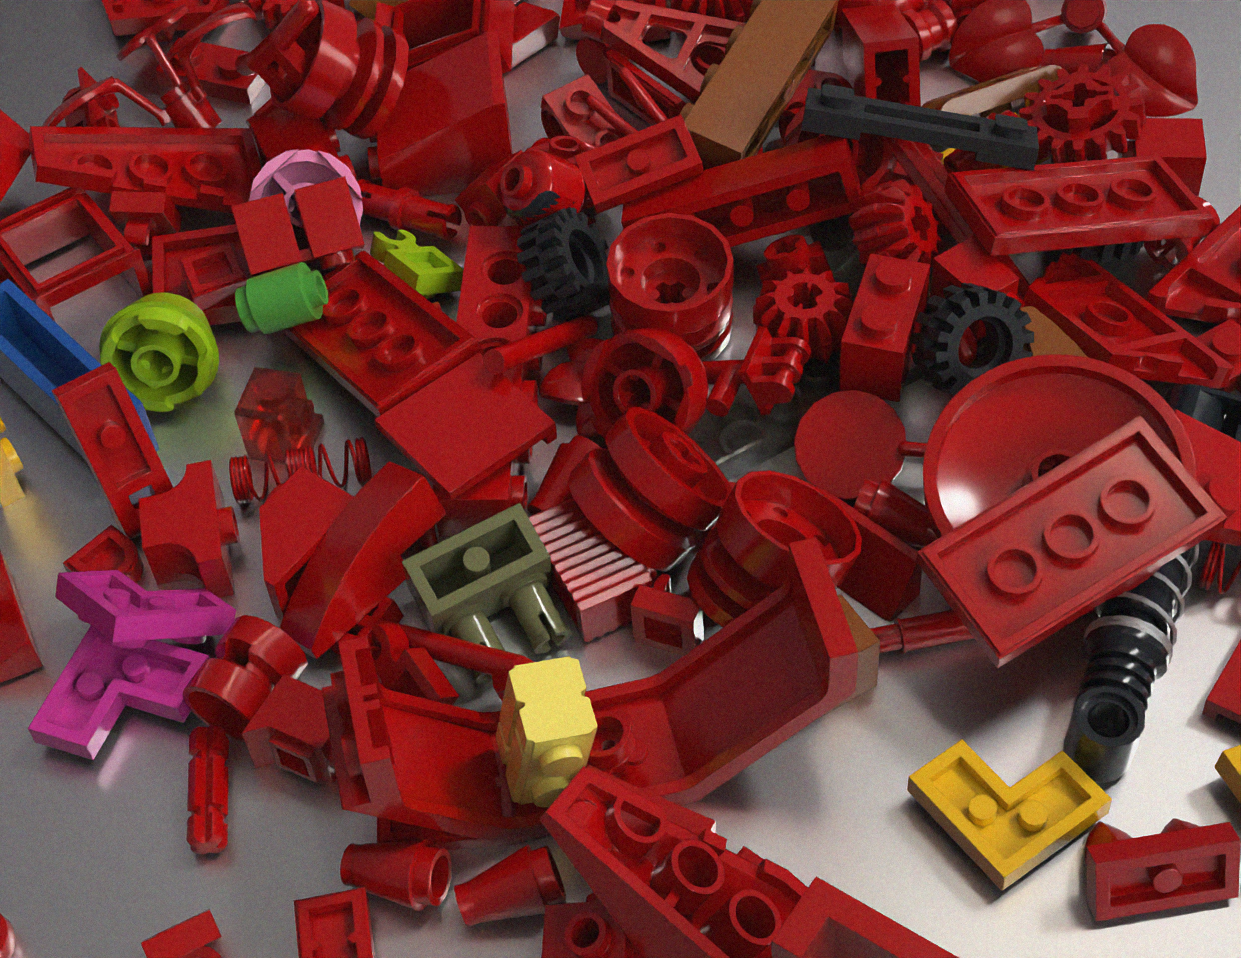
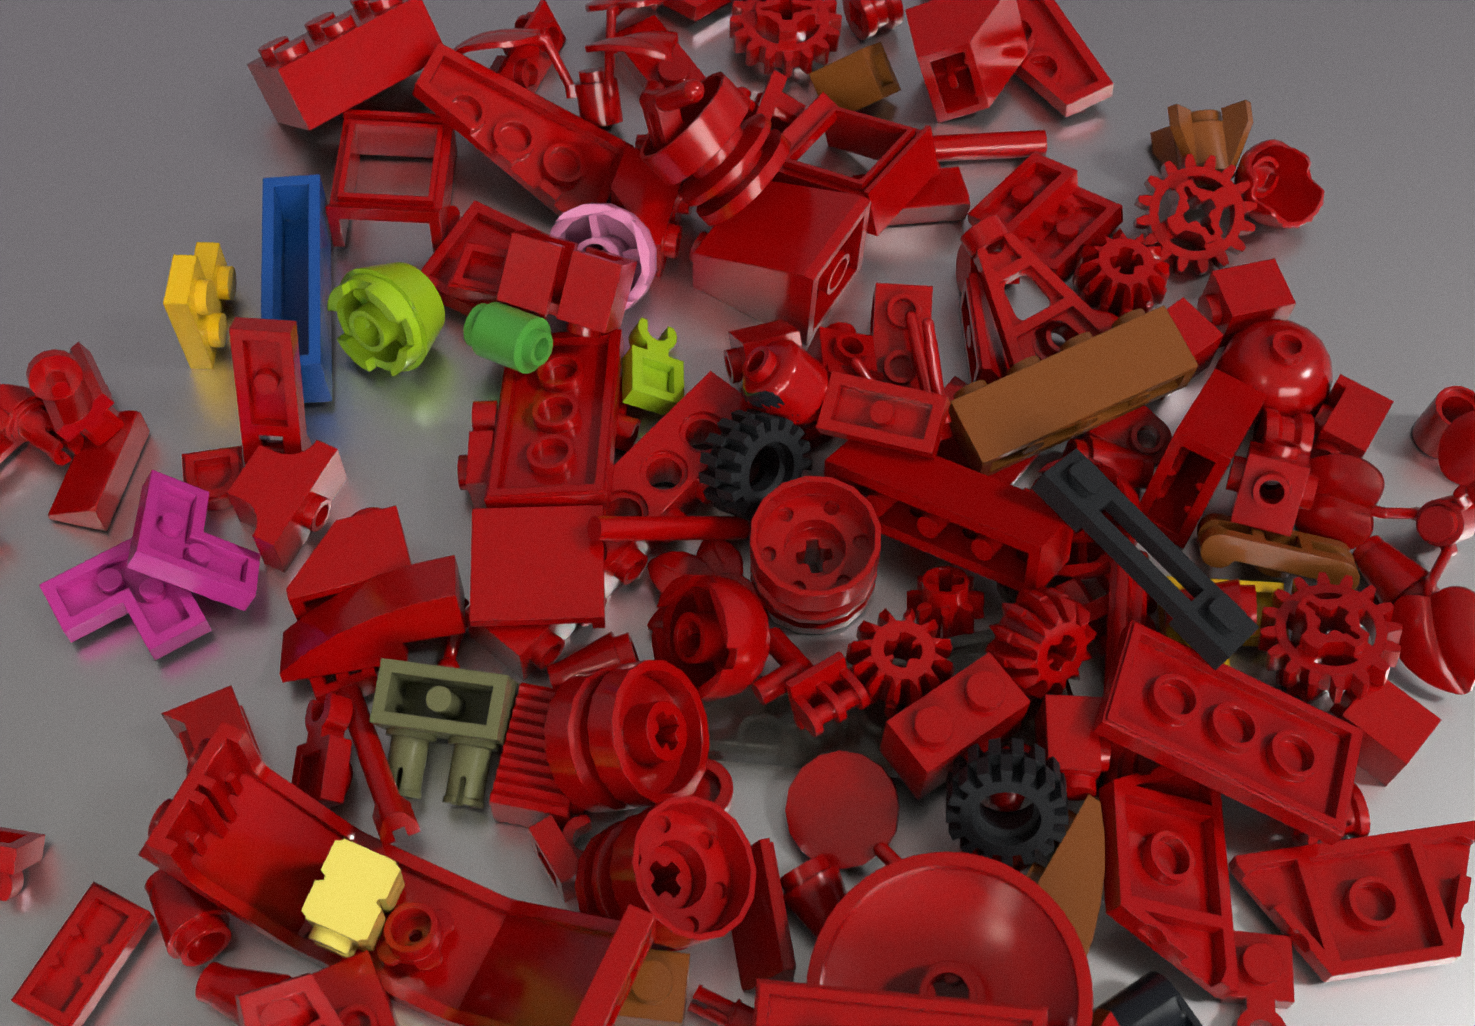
camera: 30 degrees right, 10 degrees up
red tile [109,191,182,257] -> none
red wheel [182,615,308,743] -> none
red axle [186,724,229,855] -> none
red piece [229,437,372,505] -> none
clear red brick [234,367,324,465] -> none
red pin [357,179,462,241] -> none
none -> red plate [457,401,498,508]
none -> red brick [1225,437,1319,537]

